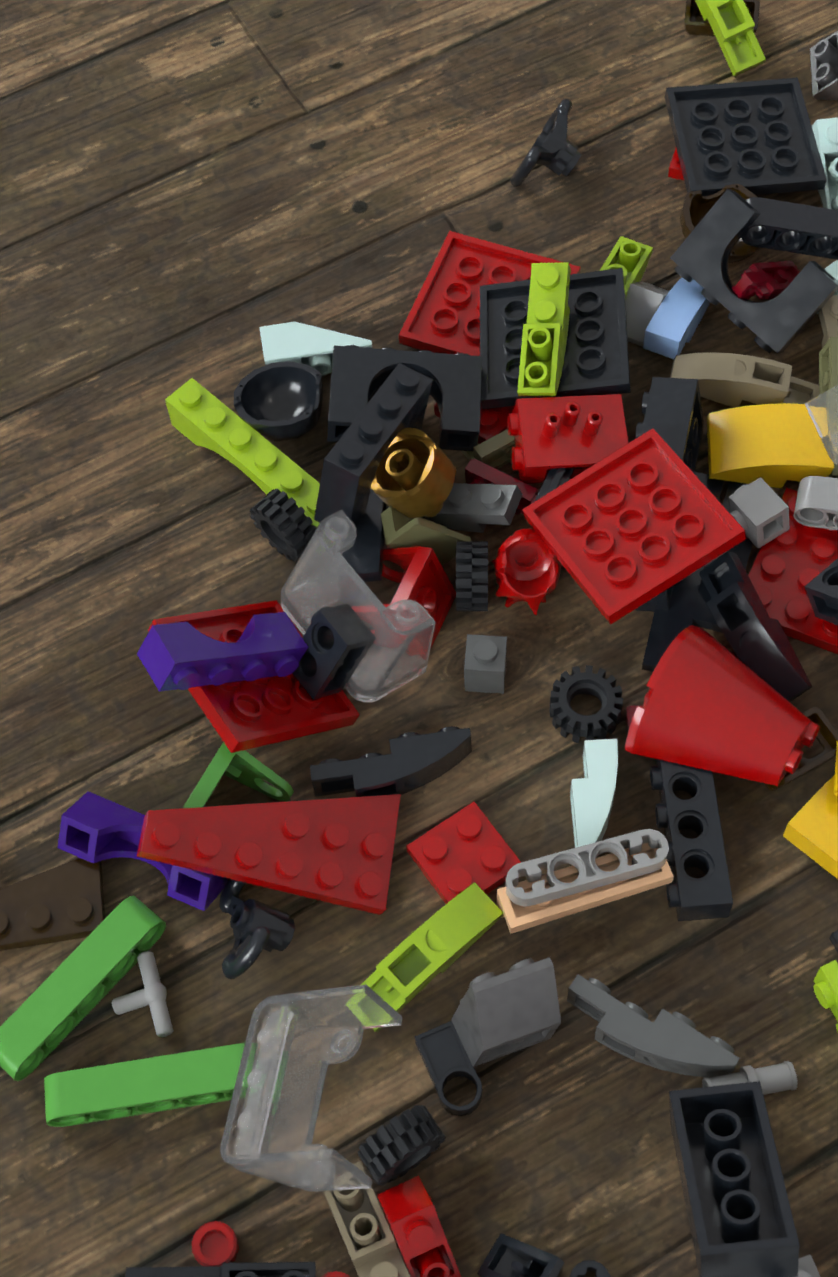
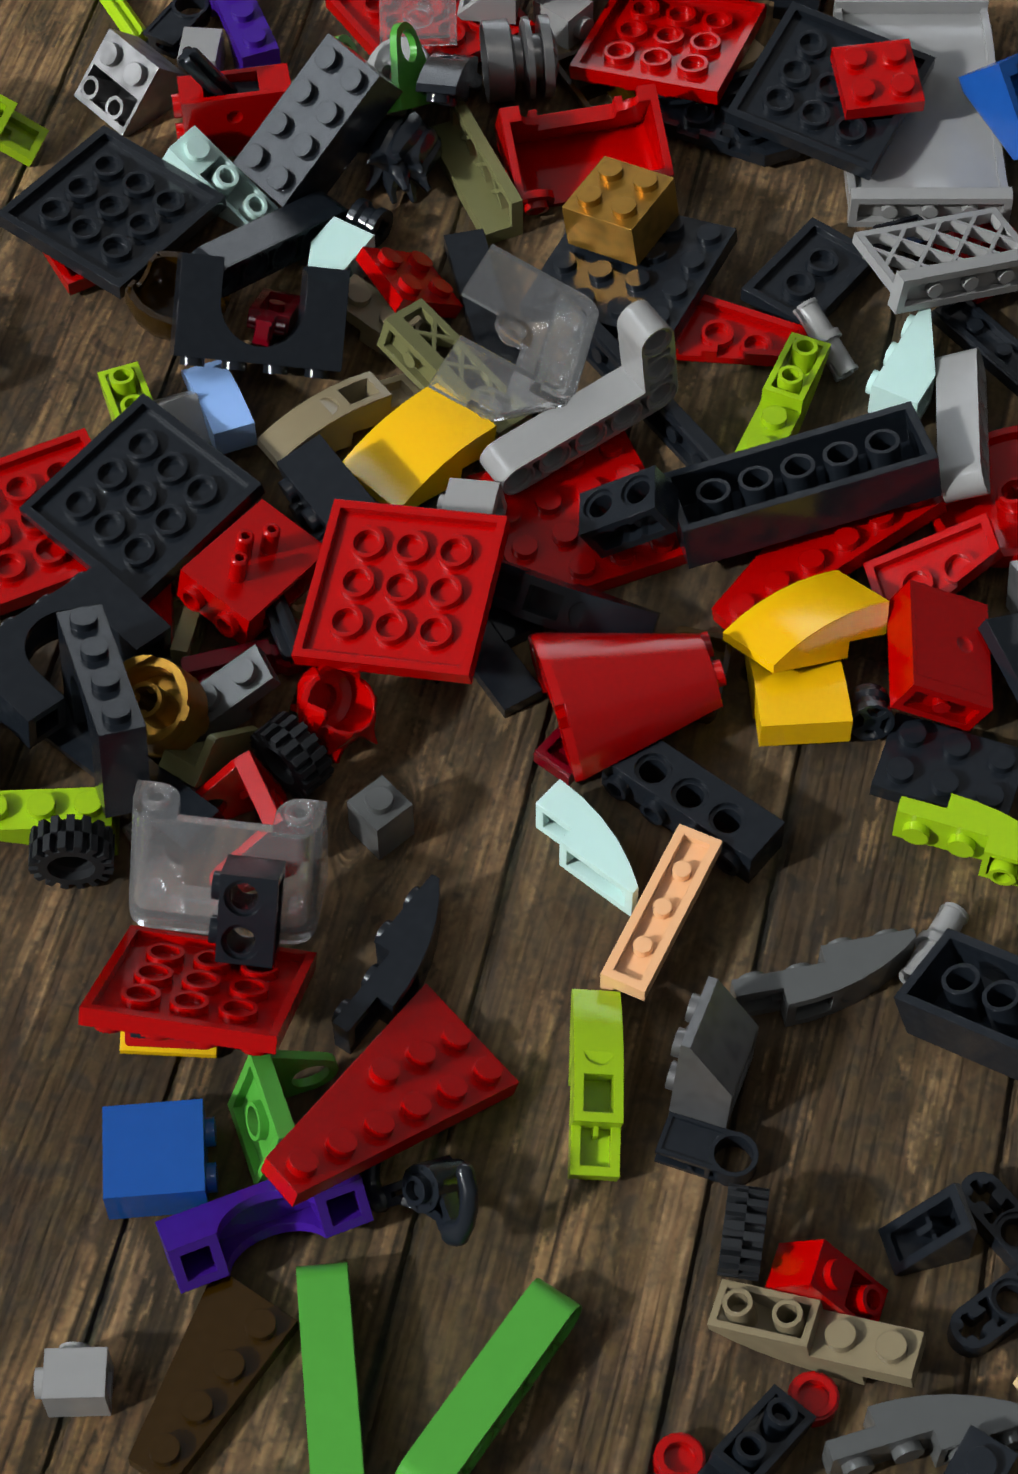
camera: 50 degrees left, 5 degrees down
light grey piece [112,951,173,1037] -> none
dark purple arch [137,612,308,692] -> none
clear windscreen [220,984,403,1192] -> none
red plate [406,802,521,904] -> none
light grey beam [506,829,669,907] -> none
lime slope [517,262,571,396] -> none
black tyre [549,665,623,743] -> none
none -> blue brick [102,1099,219,1220]

